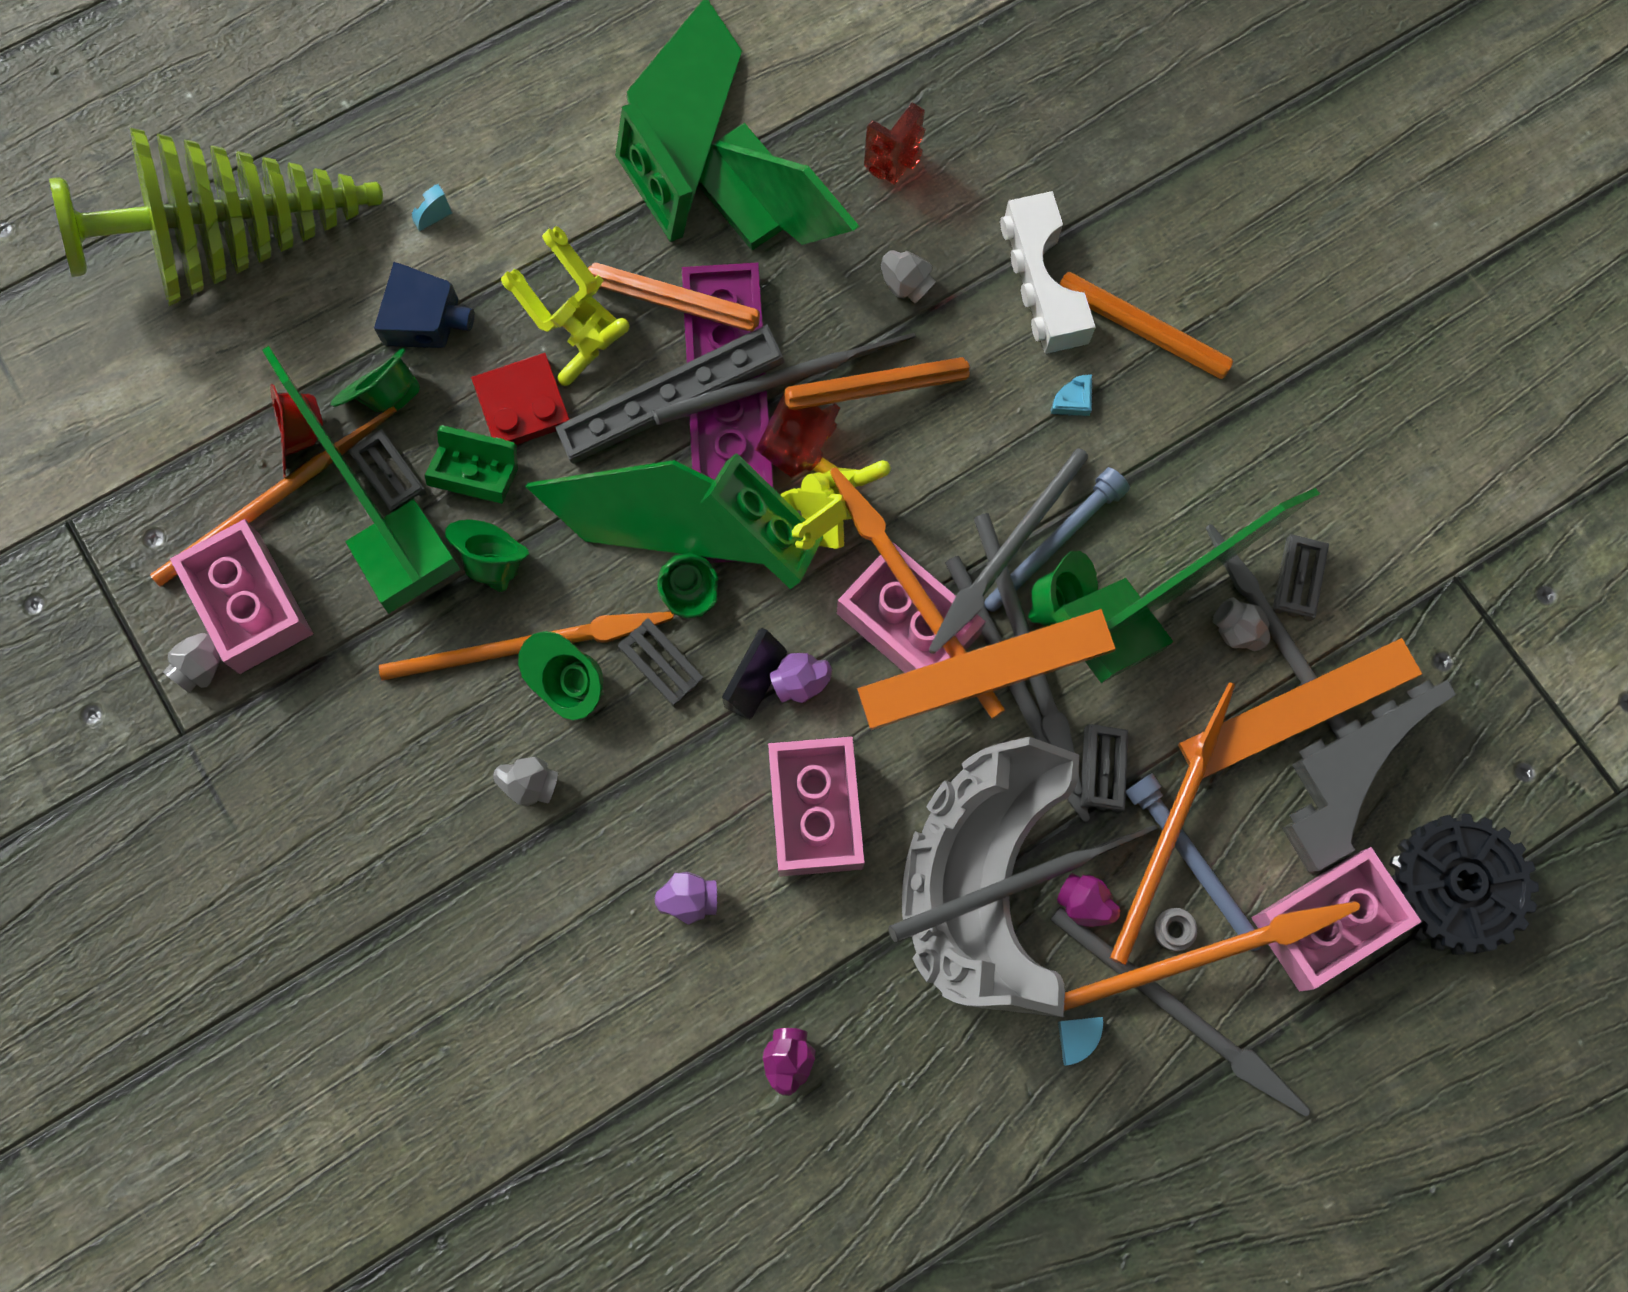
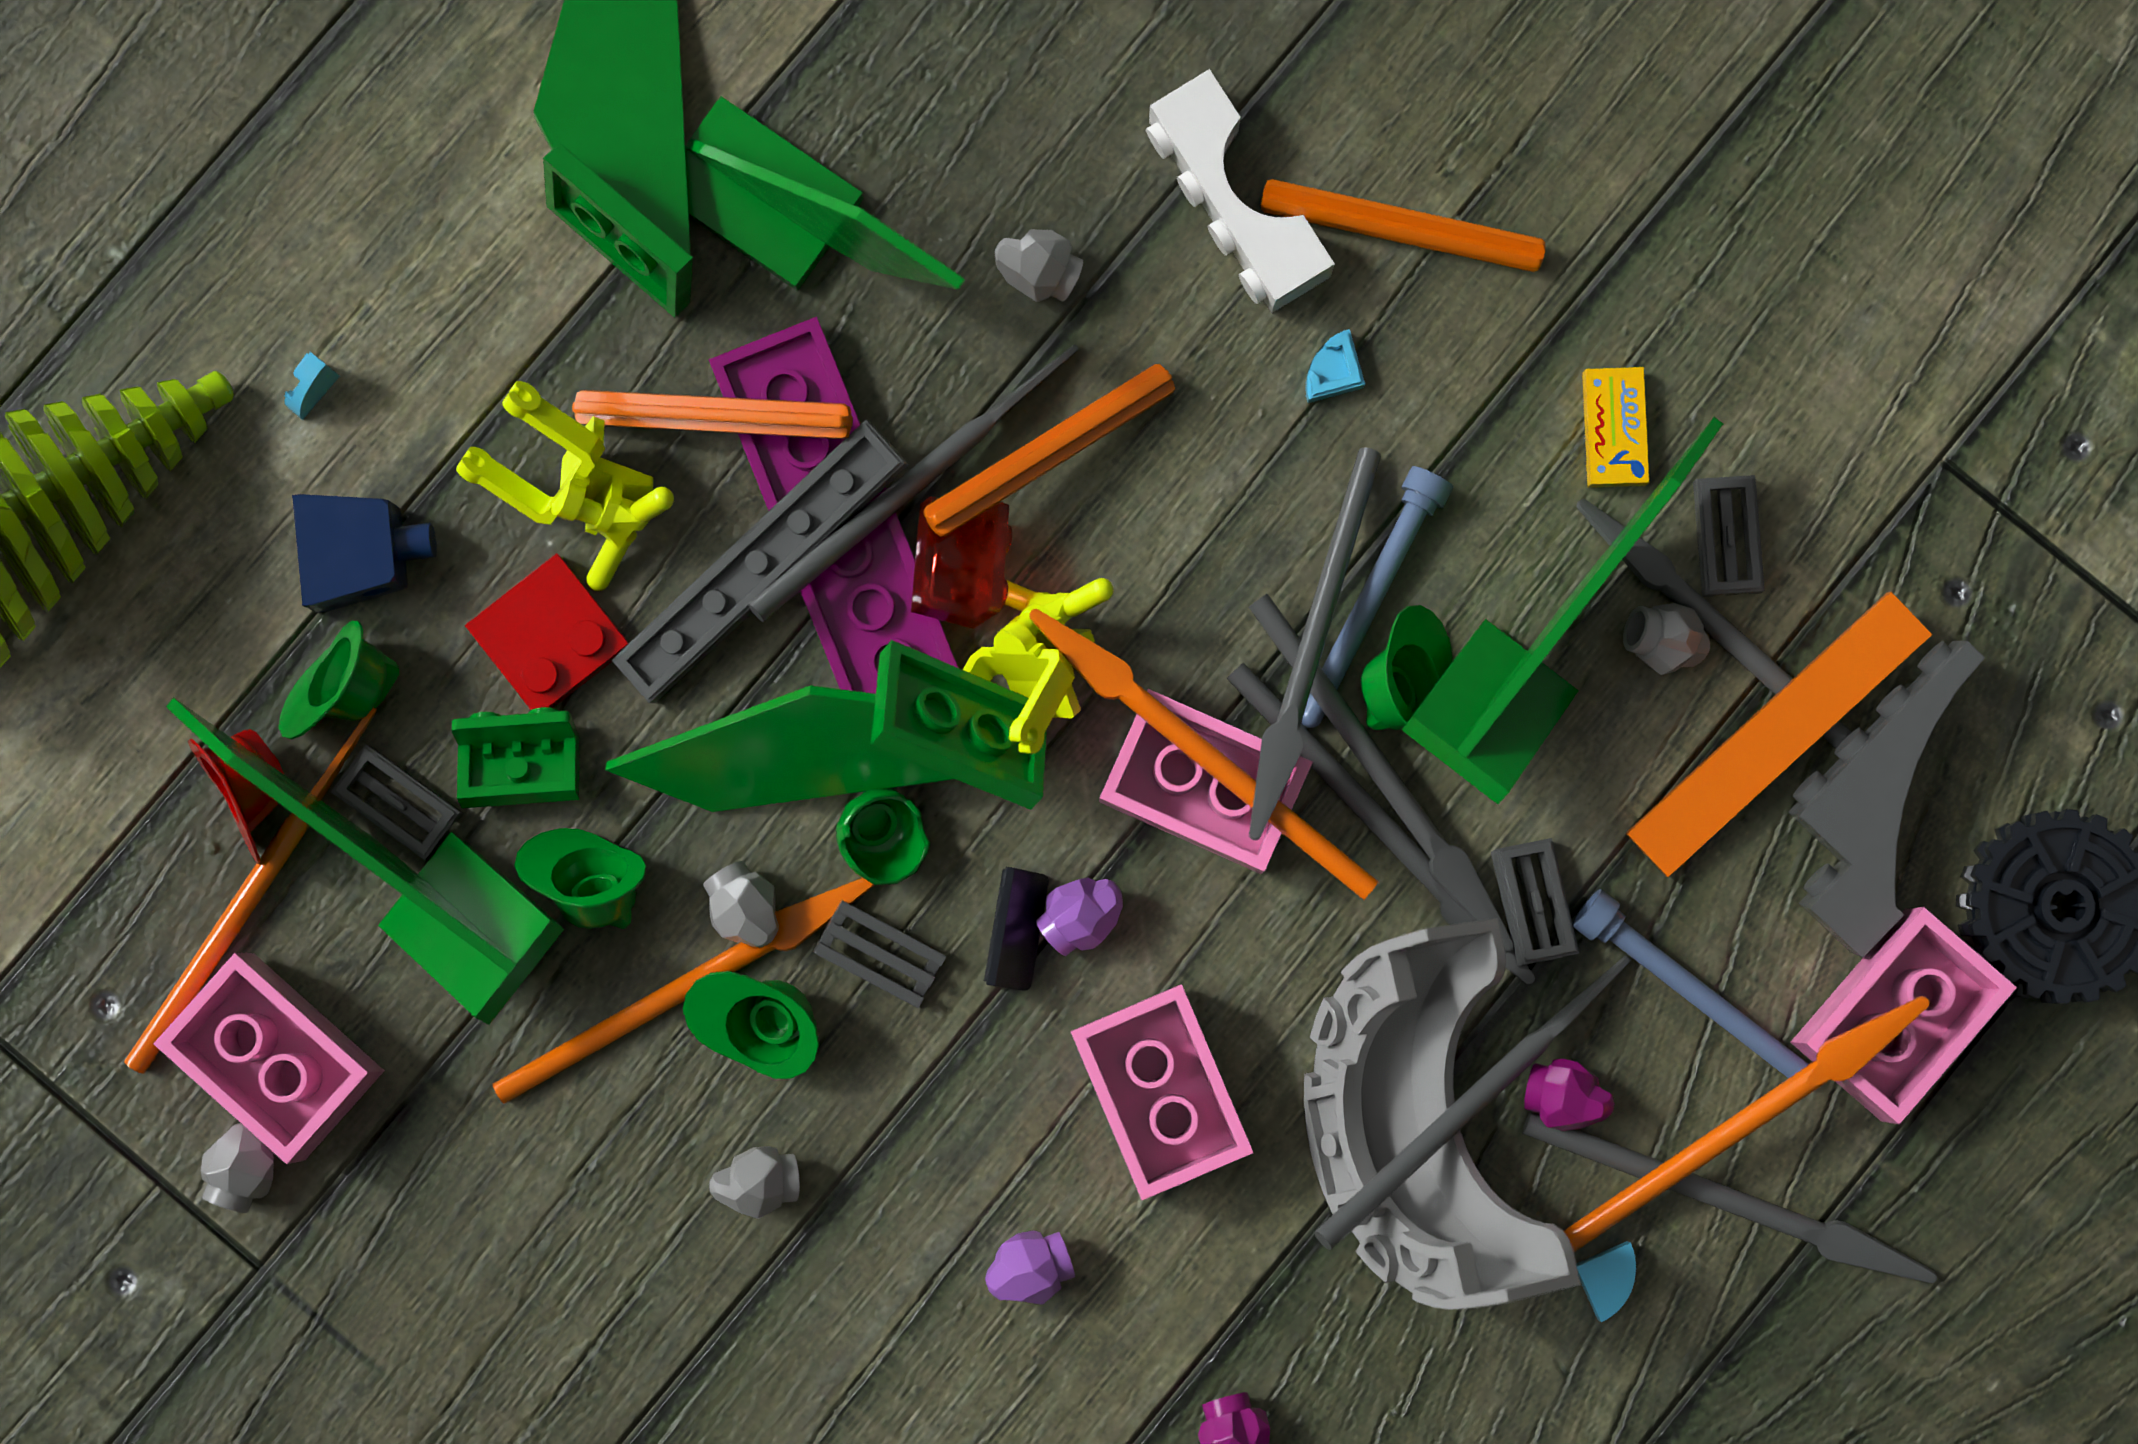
camera: 10 degrees left, 10 degrees up
orange tile [857,609,1116,730] -> none
clear red bracket [864,103,926,185] -> none
orange piece [1110,682,1235,965] -> none
light grey plate [1154,908,1198,951] -> none
none -> light grey rock [703,861,779,947]
none -> yellow tile [1582,367,1649,488]

